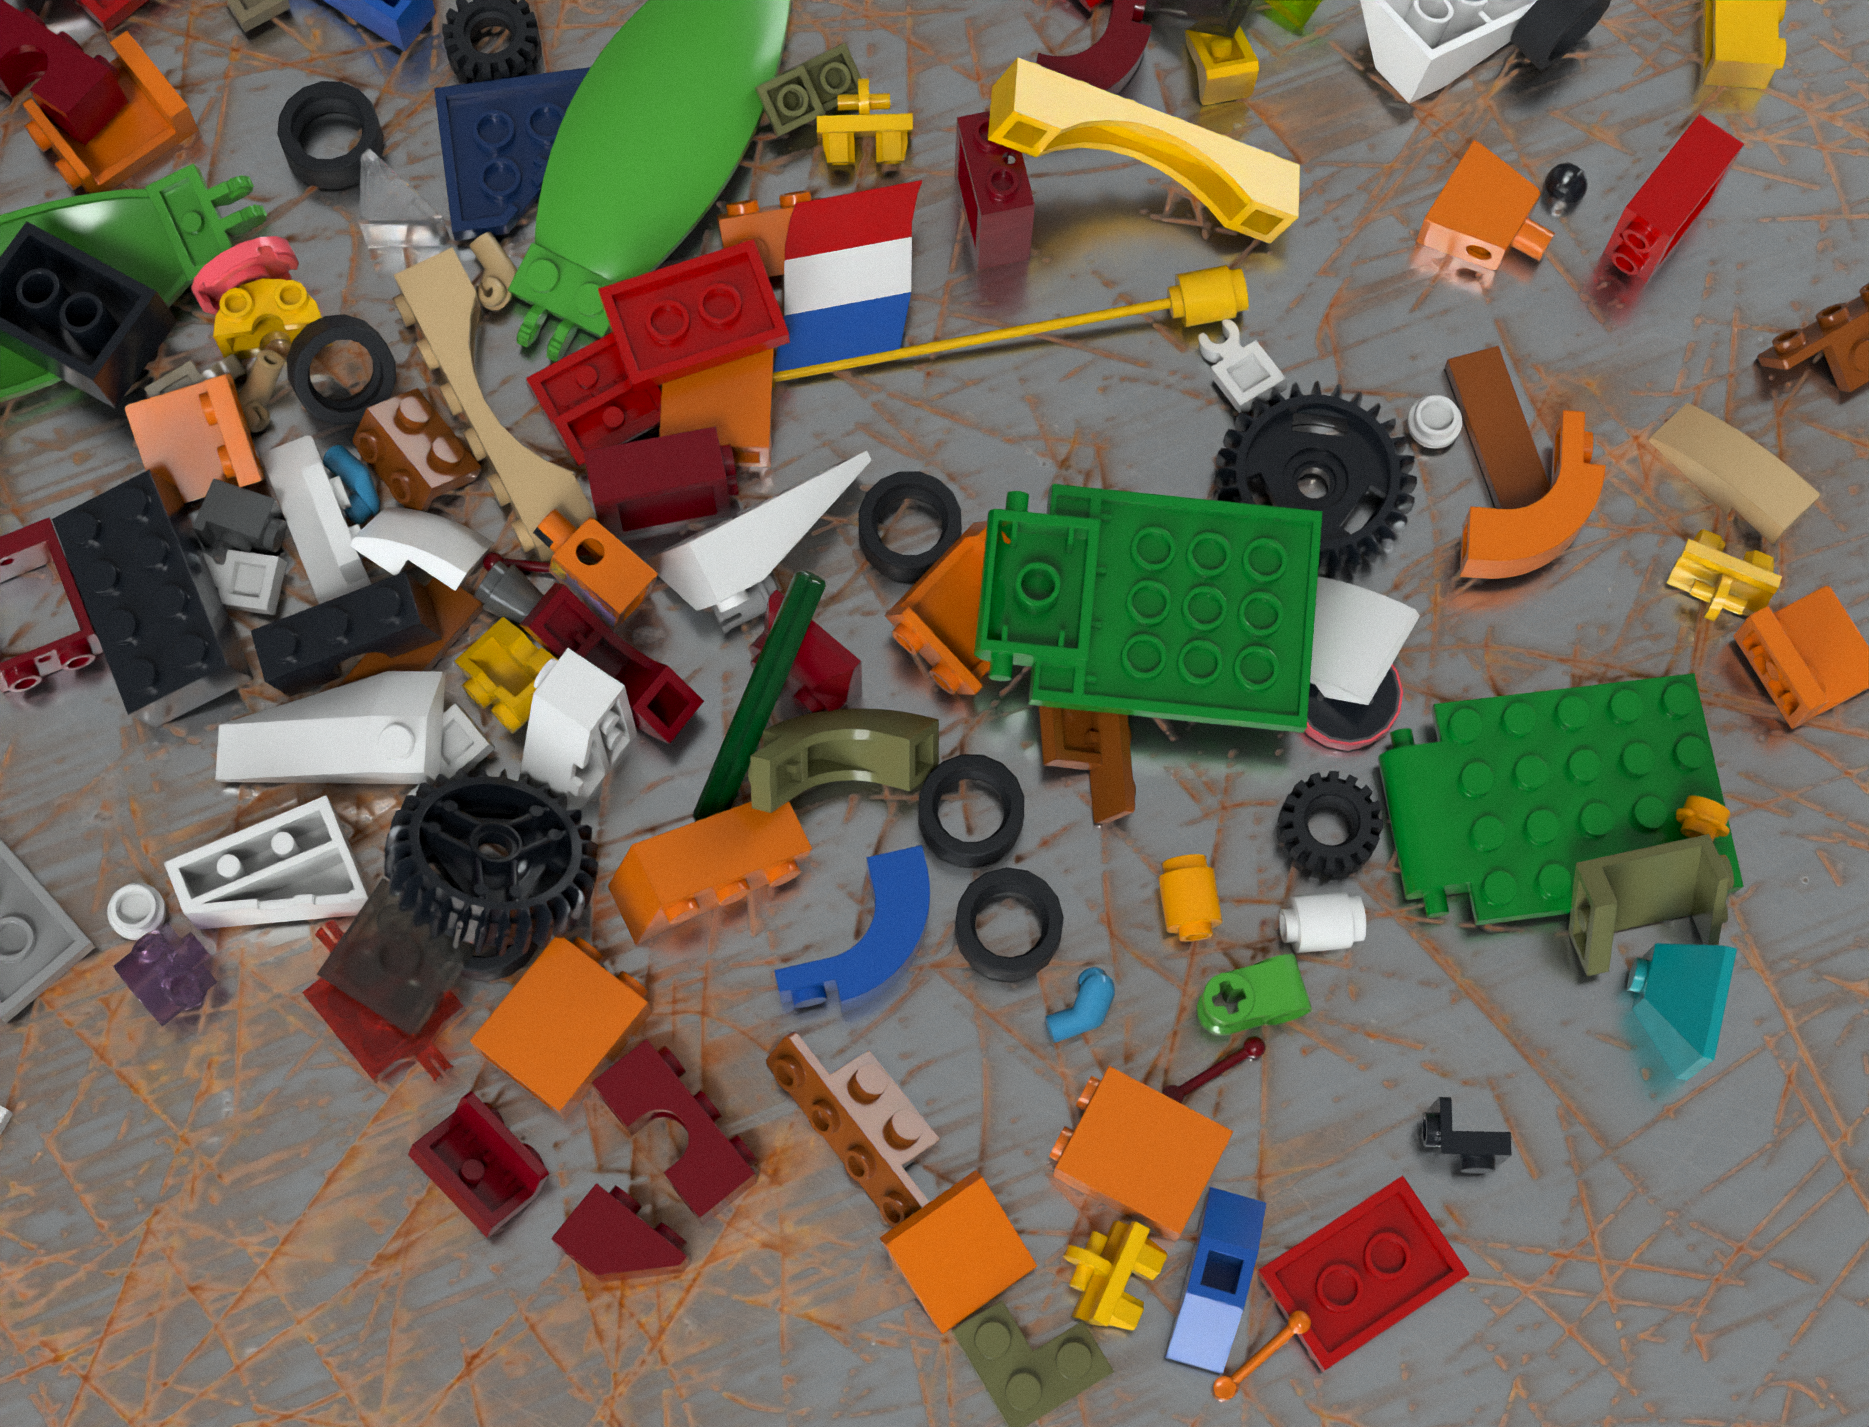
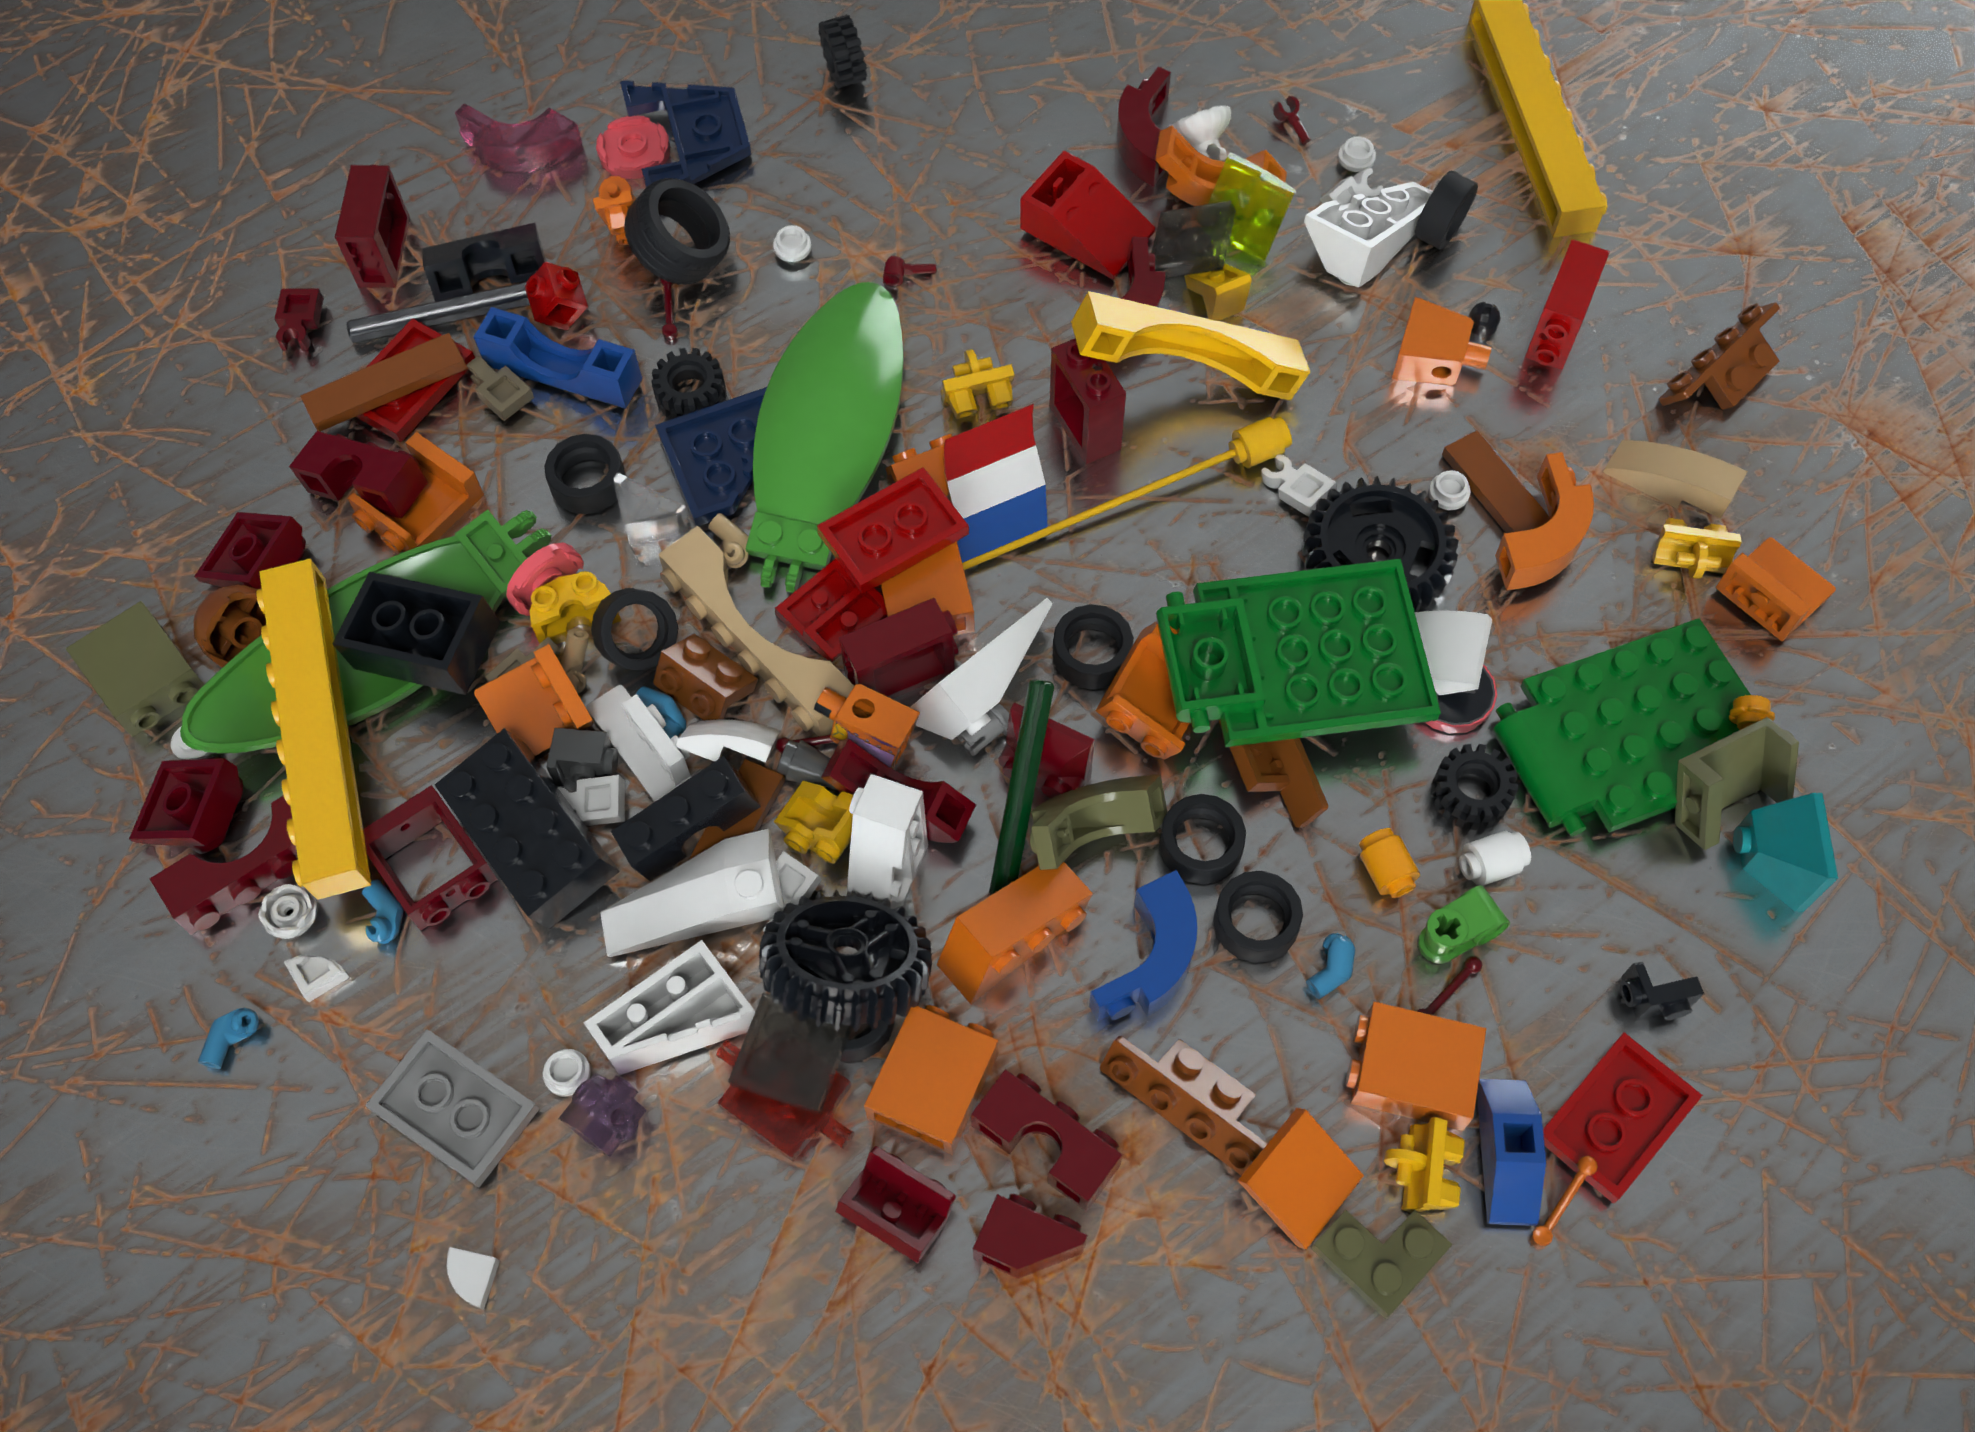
camera: 10 degrees left, 10 degrees down
olive slope [754,43,861,137] -> none

